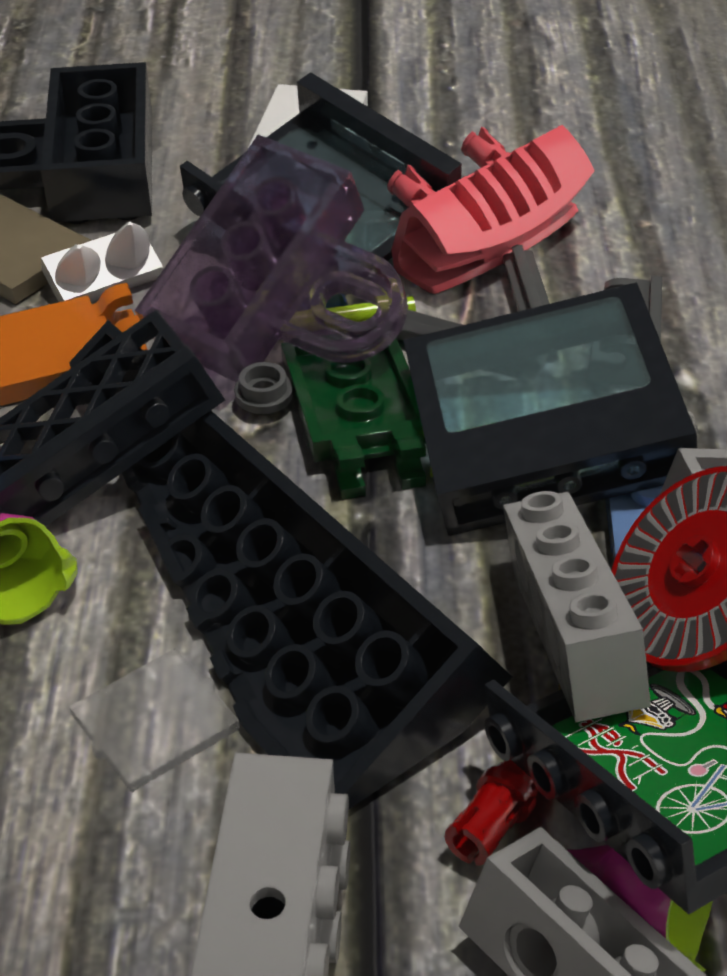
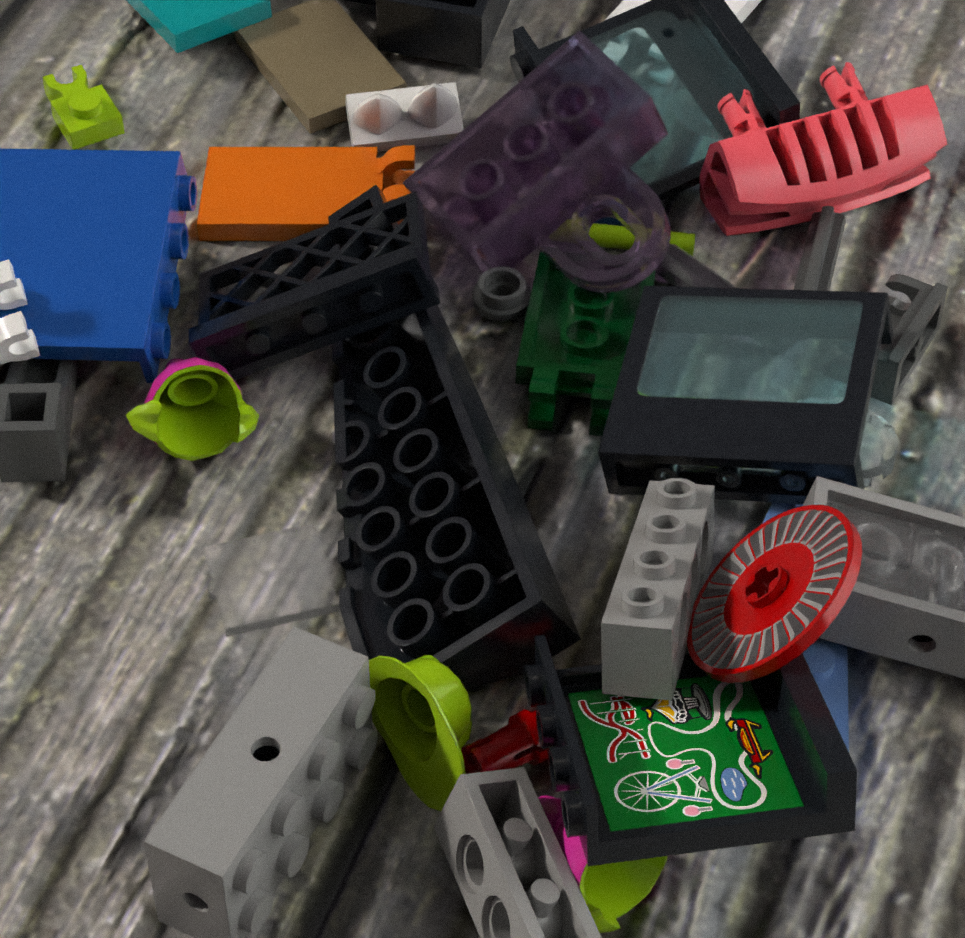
camera: 20 degrees right, 5 degrees up
none -> lime piece [369,655,472,811]

